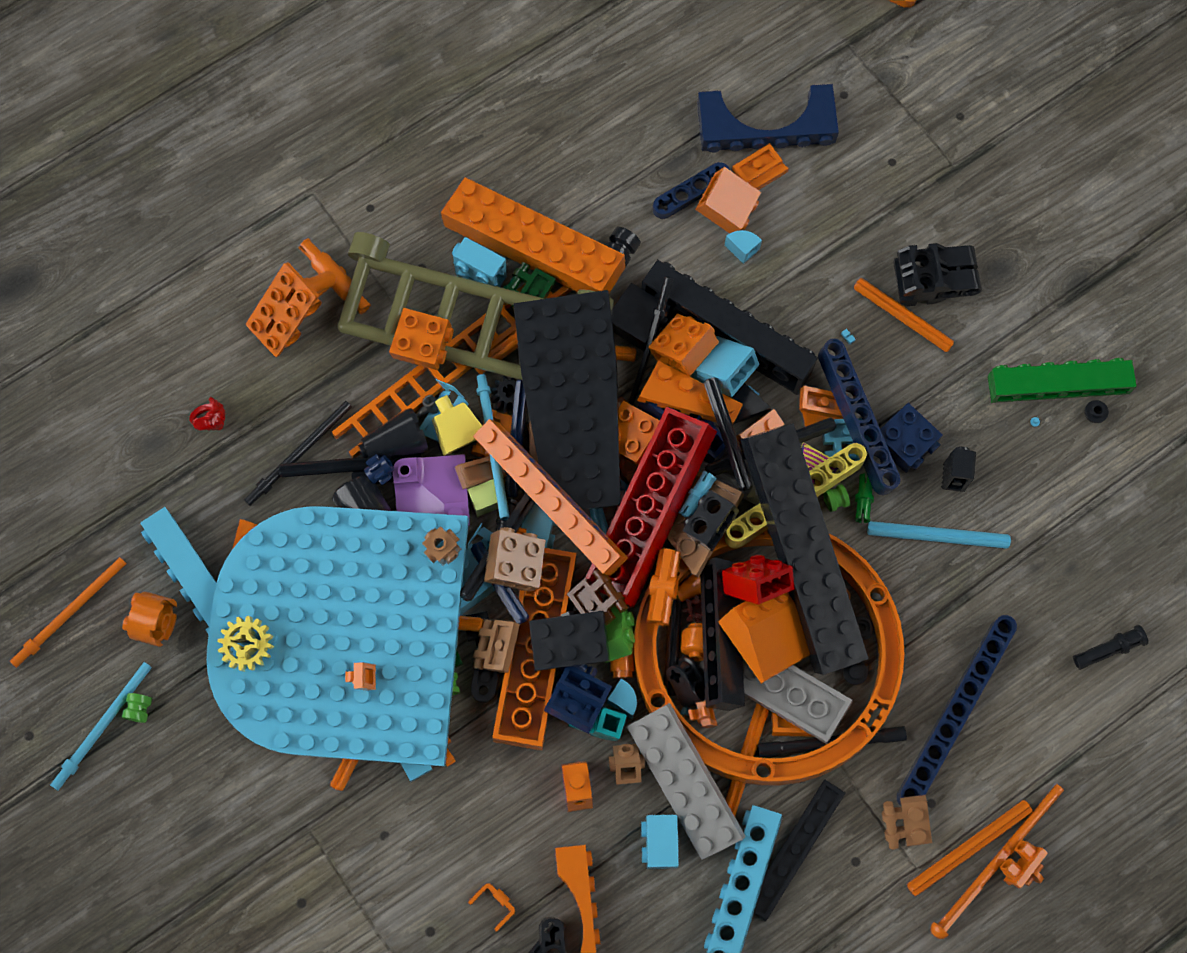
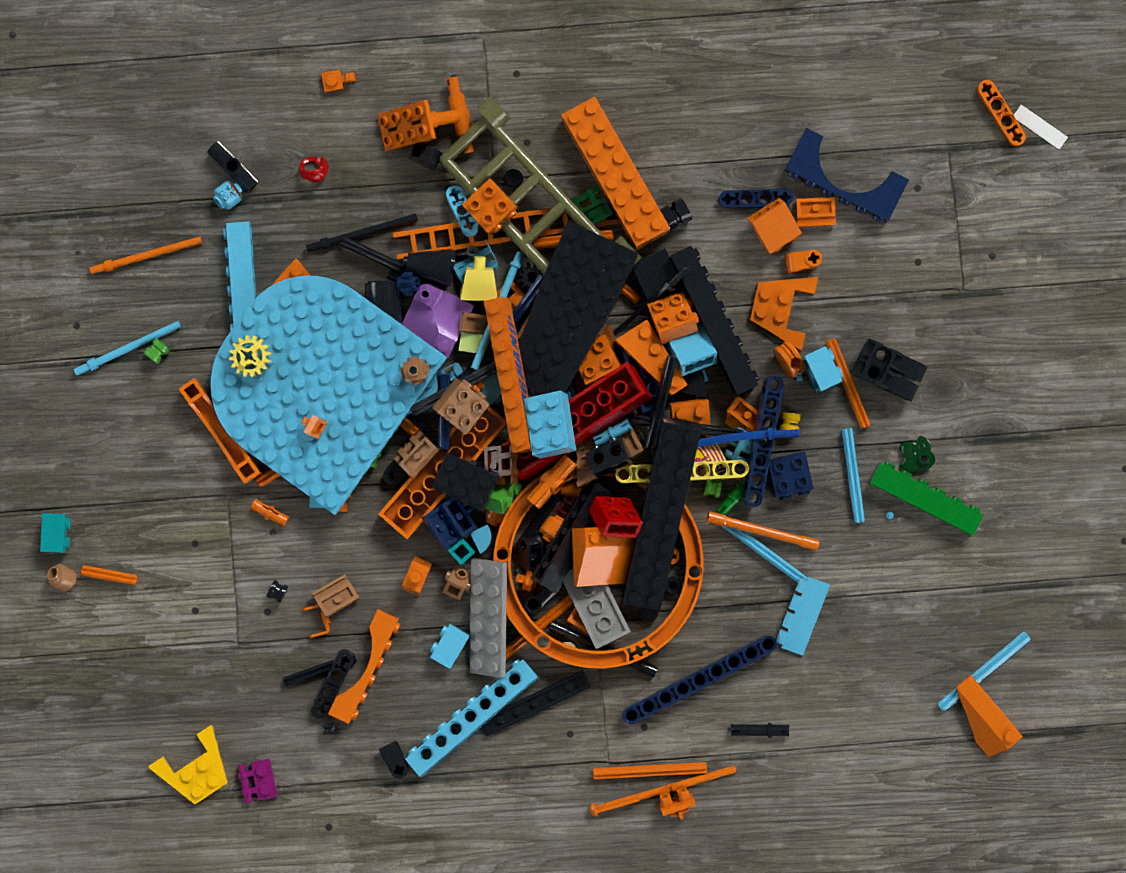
camera: 35 degrees right, 15 degrees up
orange brick [122,591,177,647] -> none
medium azure brick [452,237,507,287] -> none
medium azure brick [724,230,762,264] -> none
medium nougat plate [882,795,932,849] -> none
black brick [941,446,976,492] -> none
black pin [1073,625,1149,670] -> none
black plate [1084,400,1109,423] -> none
none -> orange arch [179,378,262,484]
none -> black piece [207,141,259,193]
none -> medium azure head [213,181,242,210]
none -> orange pin [250,499,289,527]
none -> black wheel [266,580,289,603]
none -> medium nougat plate [312,574,359,618]
none -> orange plate [321,70,356,93]
none -> black brick [408,142,443,170]
none -> medium azure beam [446,186,479,237]
none -> black plate [504,169,523,188]
none -> medium azure brick [524,391,576,459]
none -> black piece [524,586,560,613]
none -> blue sword [698,428,800,447]
none -> orange piece [706,511,820,551]
none -> black pin [731,723,789,738]
none -> orange wing [750,277,818,350]
none -> orange head [773,341,805,379]
none -> medium azure windscreen [776,576,830,655]
none -> yellow wheel [780,412,801,430]
none -> orange piece [784,250,822,274]
none -> medium azure brick [802,346,843,393]
none -> medium azure axle [842,428,865,523]
none -> dark green plate [900,436,935,472]

